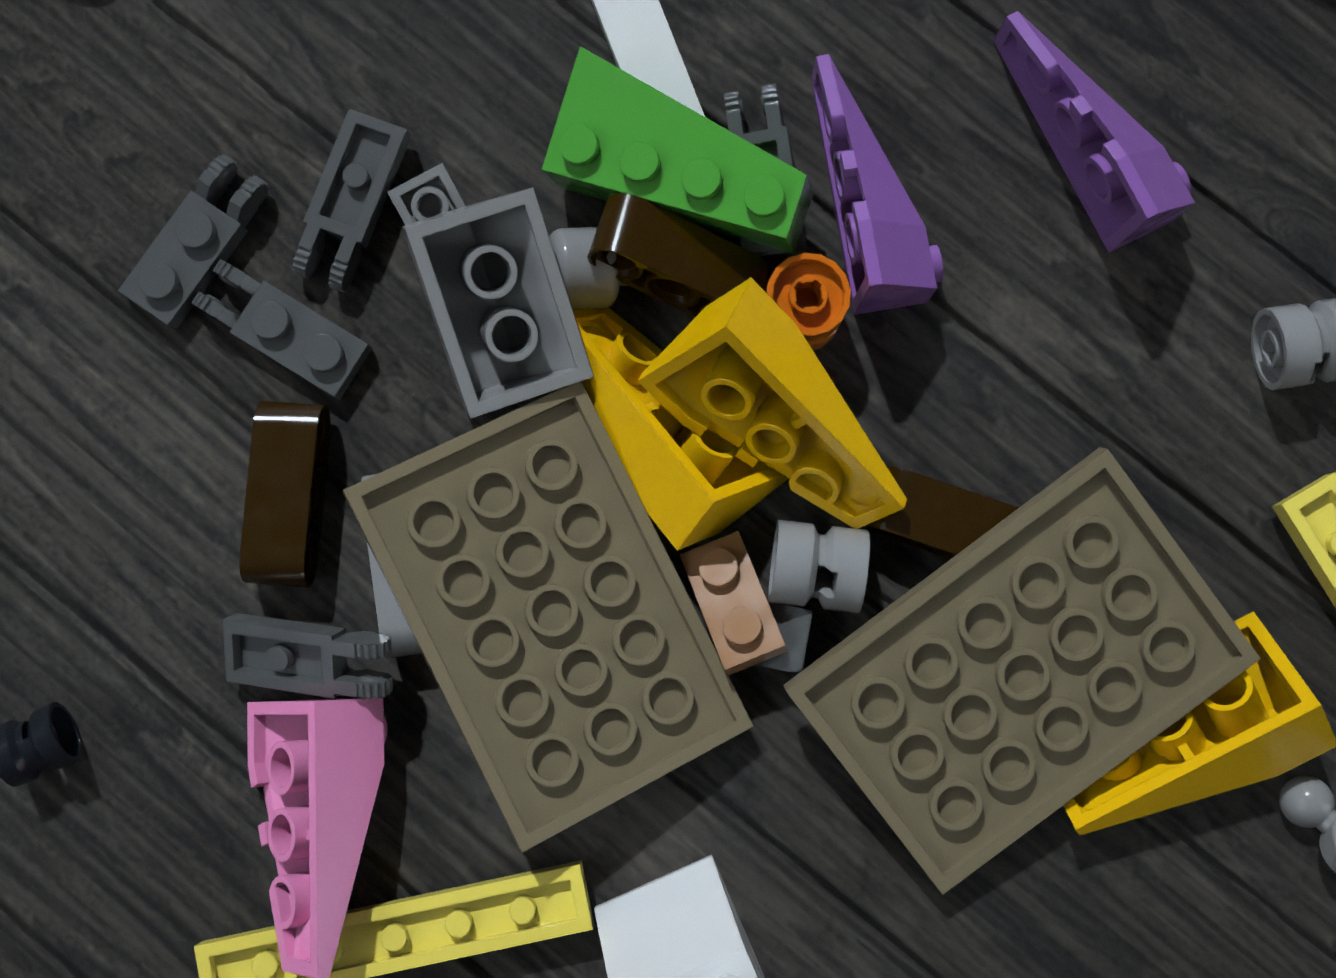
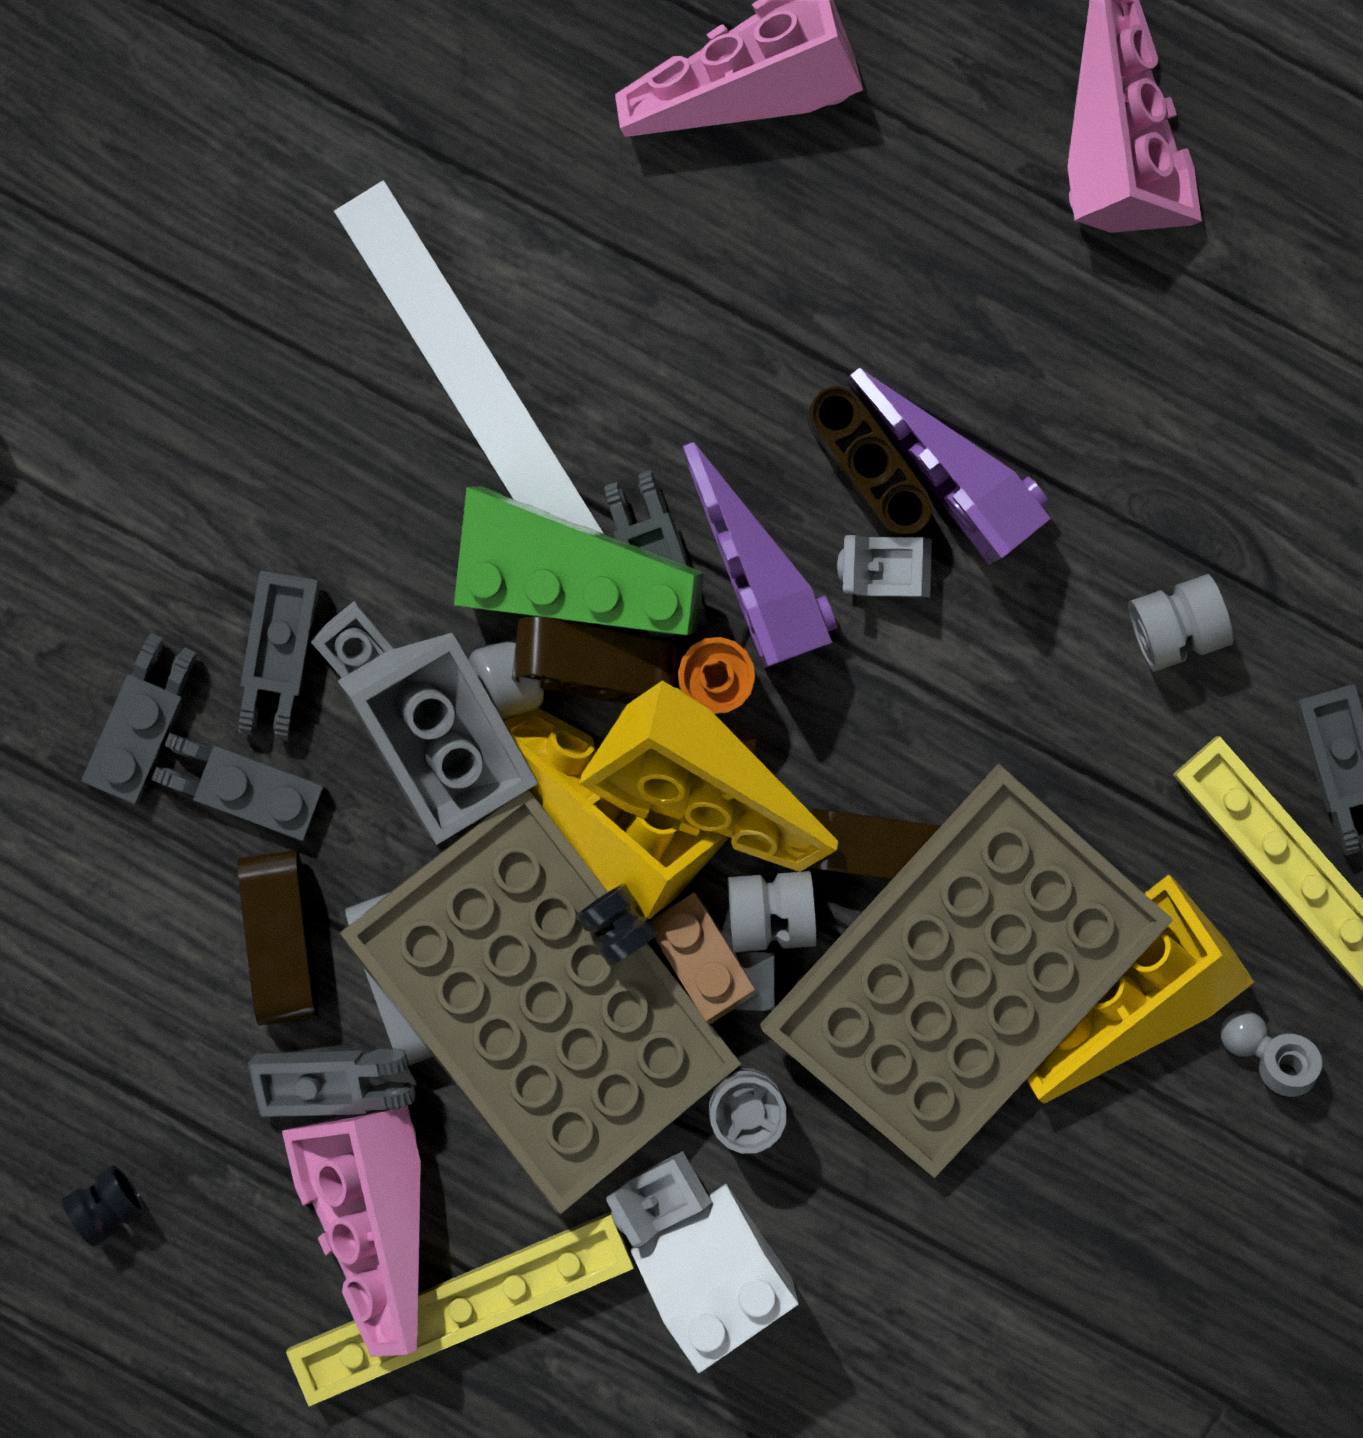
camera: 20 degrees left, 5 degrees up
none -> black wheel [576,883,658,966]
none -> light grey bracket [606,1151,712,1248]
none -> light grey wheel [709,1068,786,1154]
none -> dark brown beam [807,386,932,537]
none -> light grey bracket [837,535,932,598]

